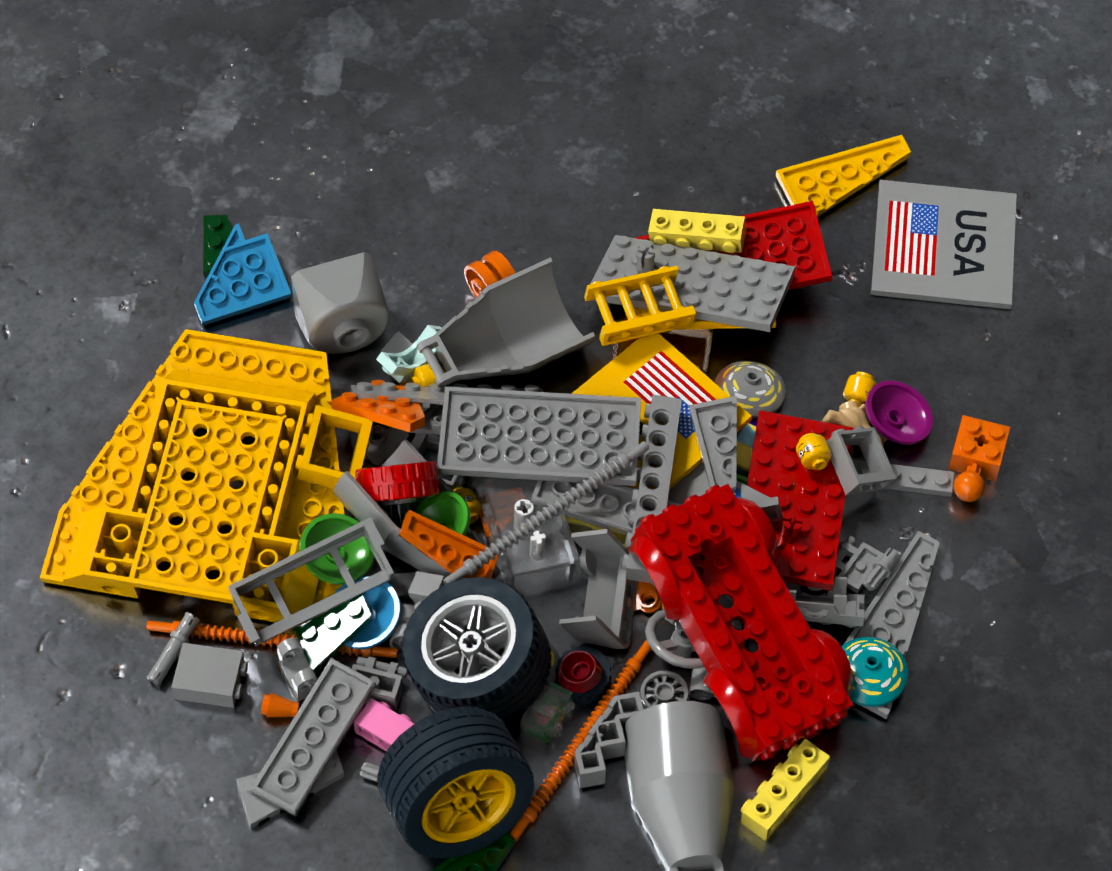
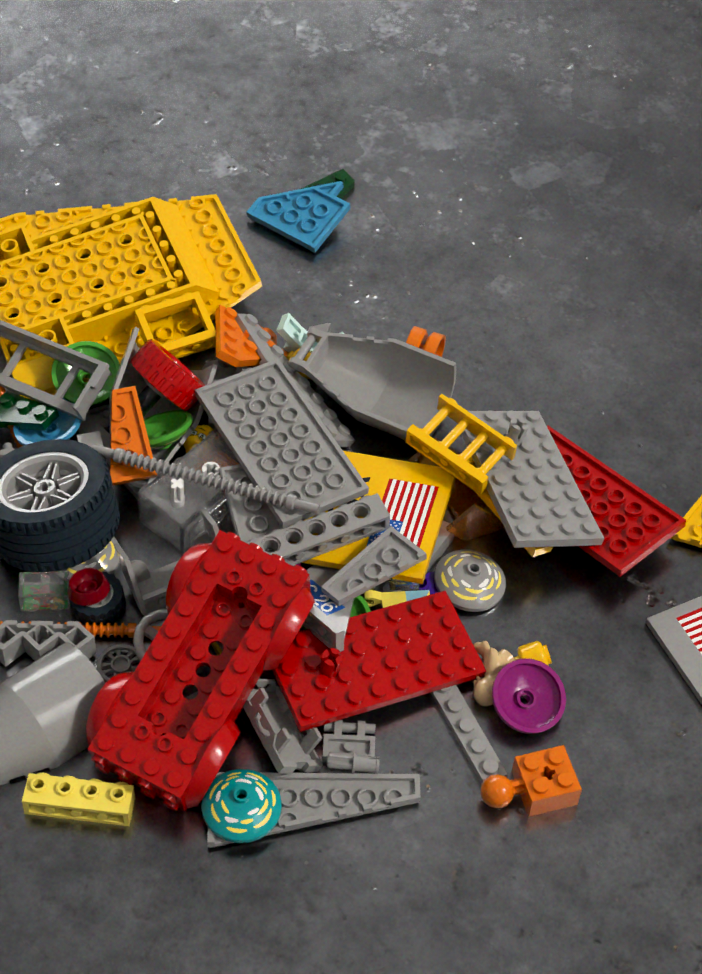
camera: 55 degrees right, 5 degrees down
light grey piece [291,252,389,354] -> none
light yellow brick [648,209,747,253] -> none
yellow head [796,433,832,470] -> none
light grey window [826,426,896,495] -> none

